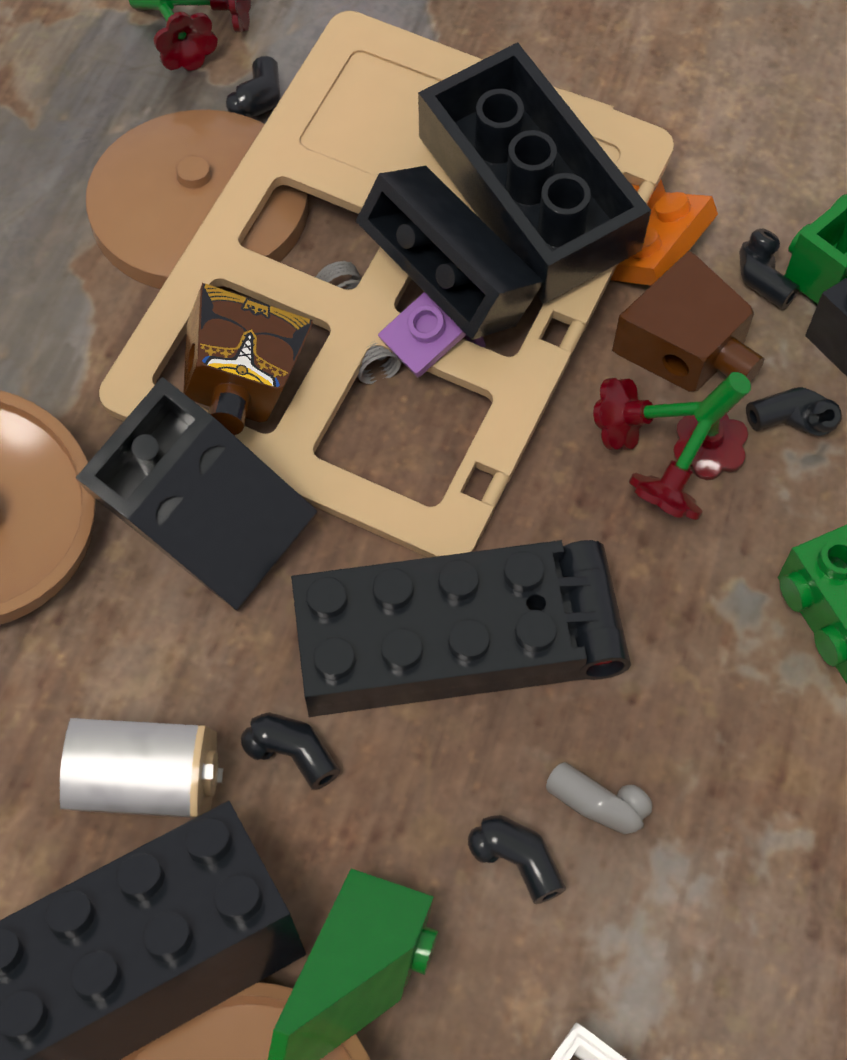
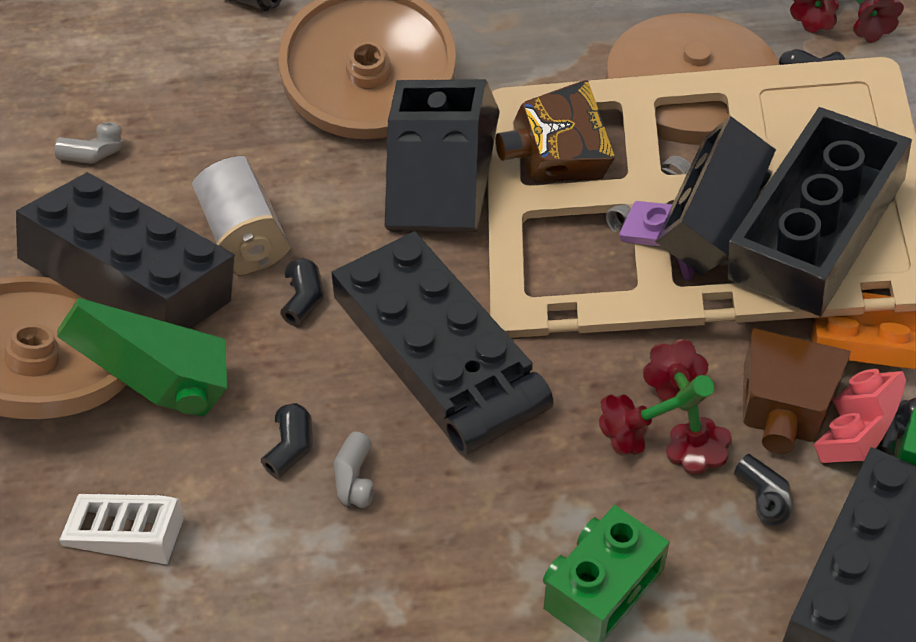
camera: 65 degrees right, 10 degrees down
none -> coral slope [814,369,906,463]

